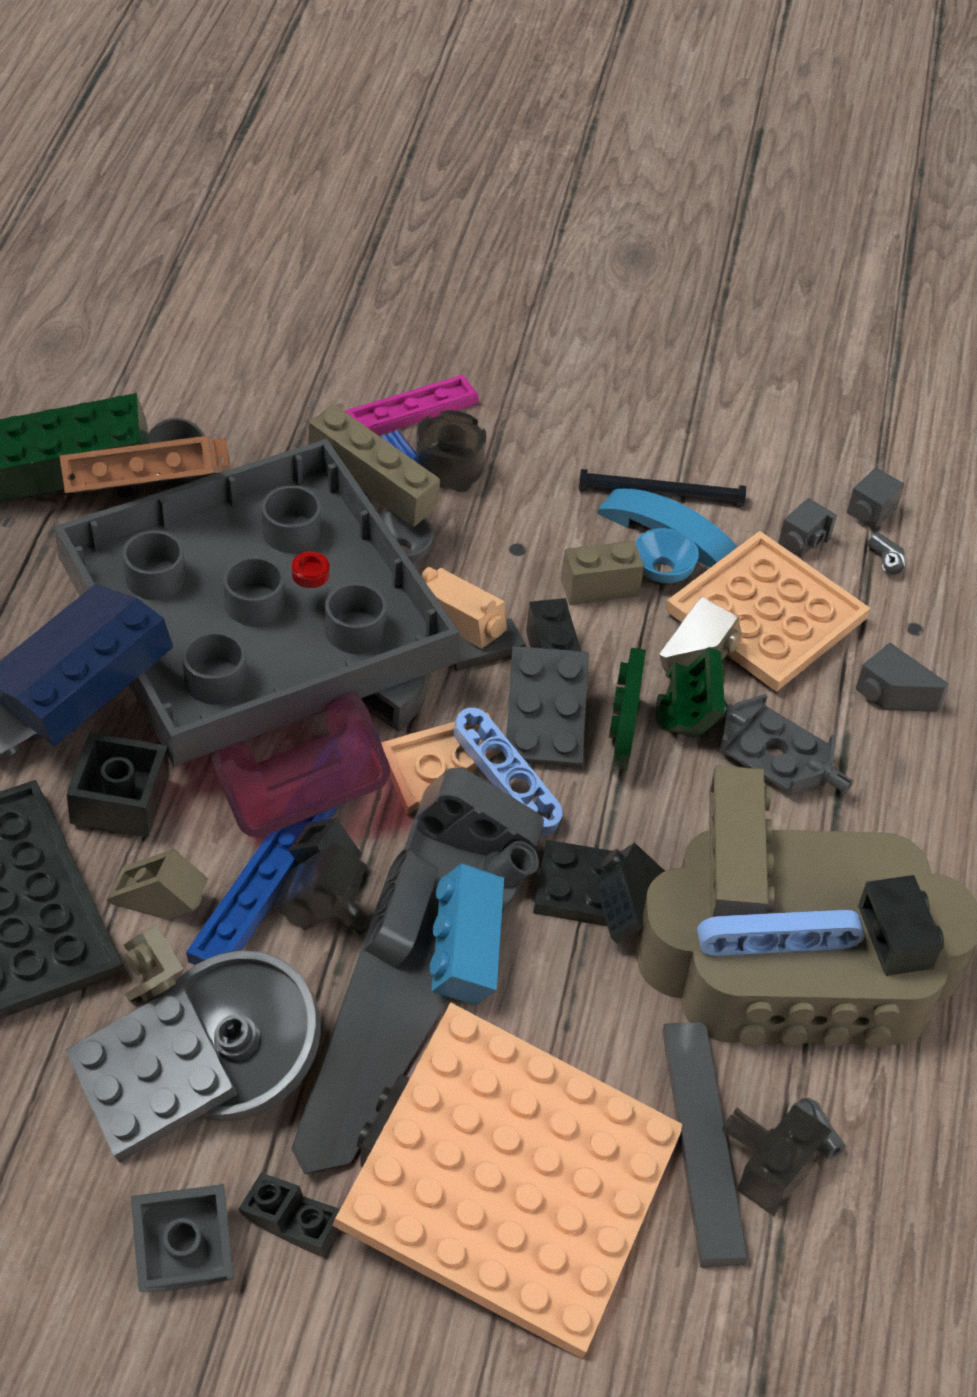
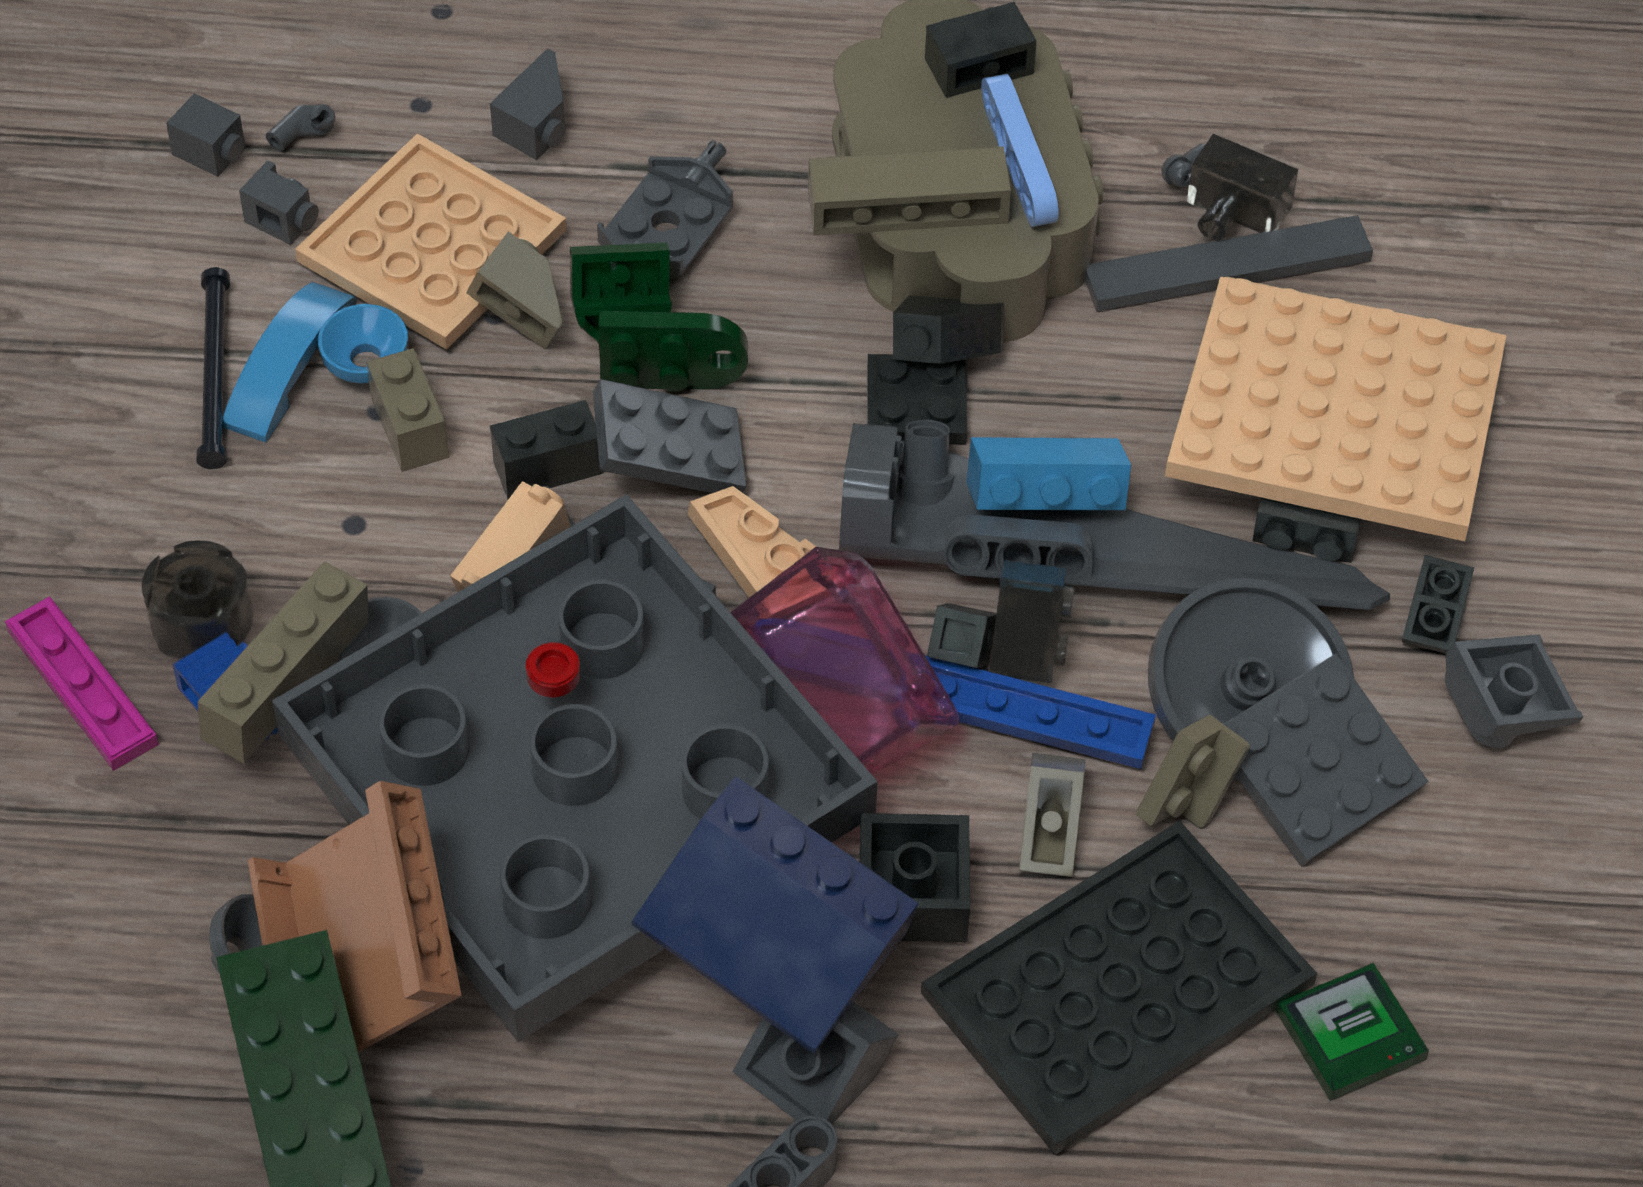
camera: 95 degrees left, 5 degrees up
light blue beam [454,708,563,835] -> none

